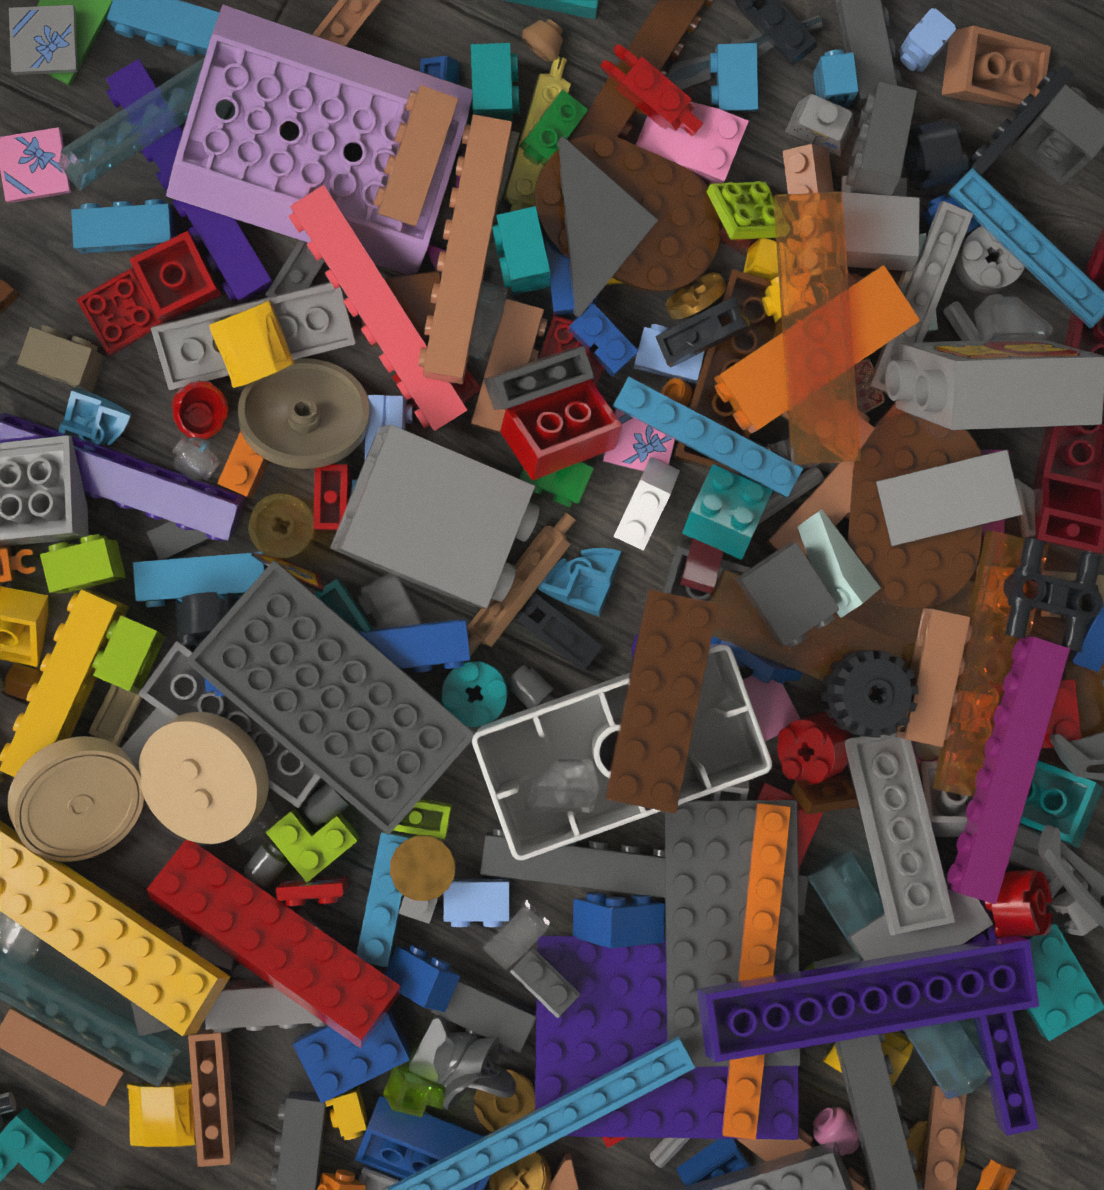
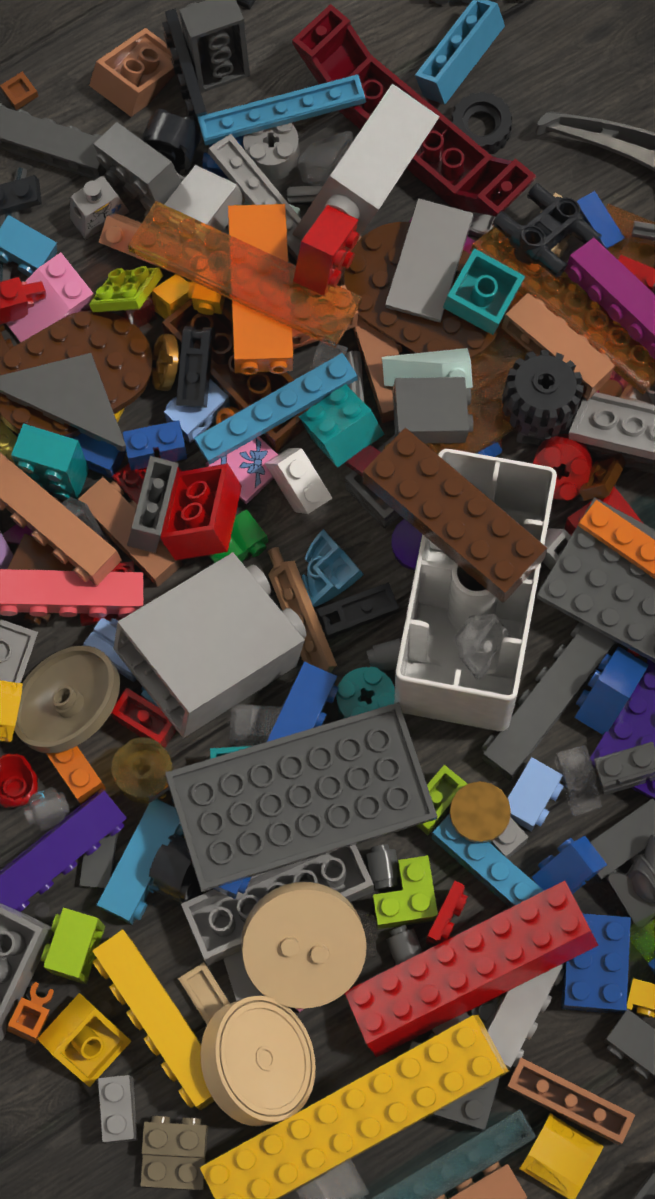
camera: 55 degrees left, 15 degrees down
reddish brown slope [5,663,43,700] -> none
lime brick [92,616,166,695] -> none
dark azure brick [813,50,858,108] -> none
light blue brick [898,8,956,72] -> none
none -> red brick [293,205,359,296]
none -> teal brick [443,248,525,335]

